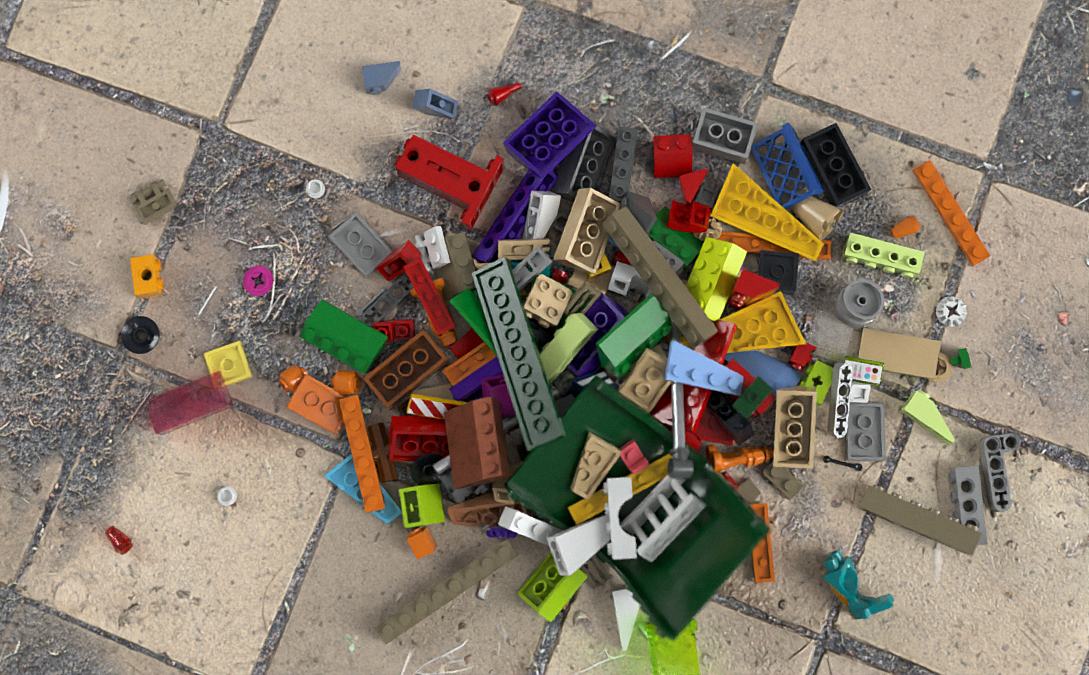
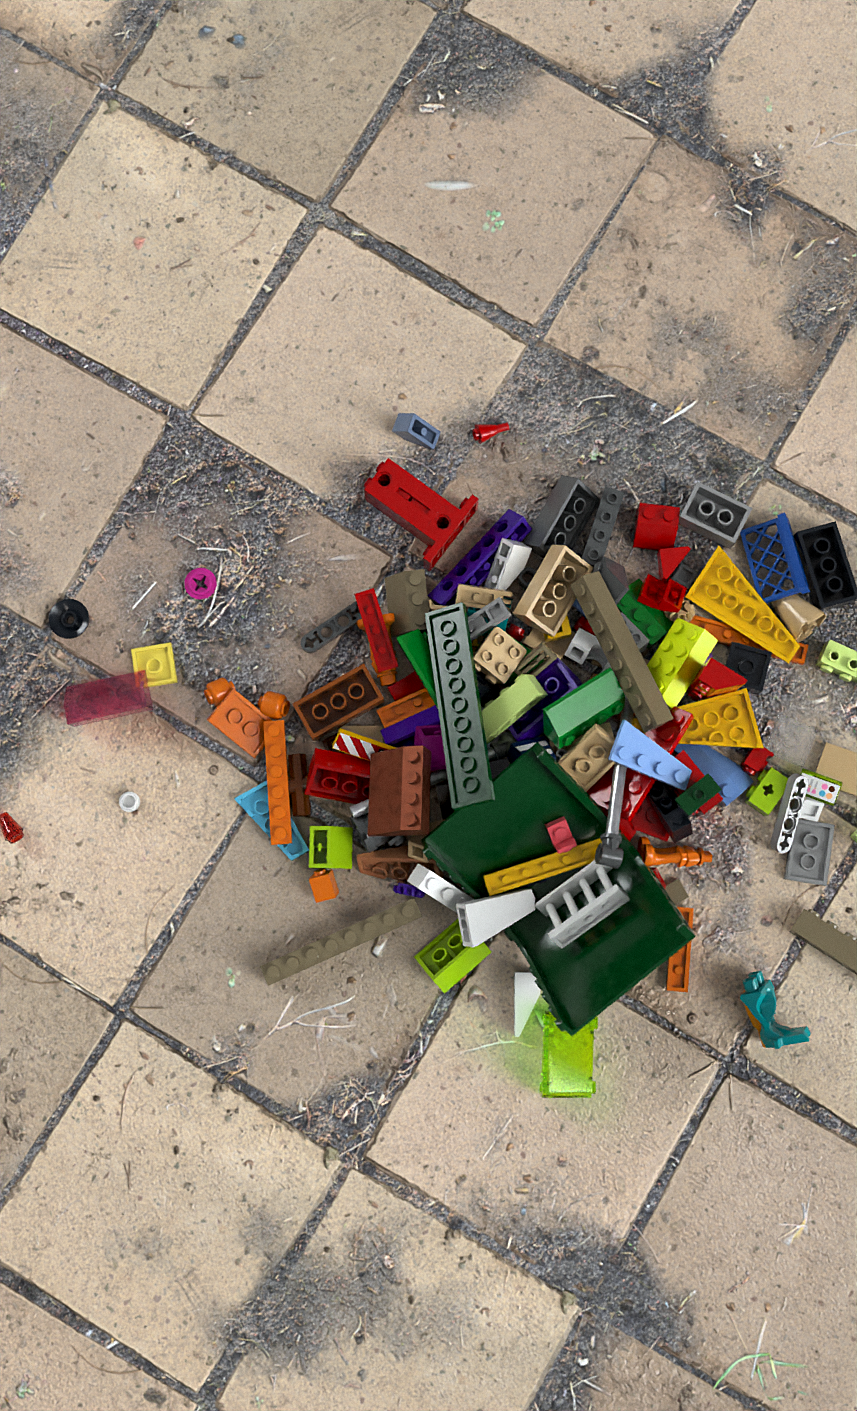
camera: 10 degrees right, 0 degrees up
dark tan plate [130,179,179,225] -> none
light orange brick [130,254,164,298] -> none
green slope [299,299,388,375] -> none
white plate [306,179,325,198] -> none
light grey tile [328,212,393,279] -> none
light grey hinge [356,287,387,317] -> none
sand blue slope [362,61,402,95] -> none
red slope [373,319,415,342] -> none
red slope [376,240,421,282] -> none
black dish [410,453,444,486] -> none
white plate [415,226,450,272] -> none
dark purple slope [503,91,597,179] -> none
tan wing [571,432,622,500] -> none
dark tan tile [580,554,610,589] -> none
white arch [603,477,637,559] -> none
dark tan plate [761,461,803,500] -> none
tan slope [773,386,817,469] -> none
black hinge [823,456,863,471] -> none
light grey wheel [835,279,885,327] -> none

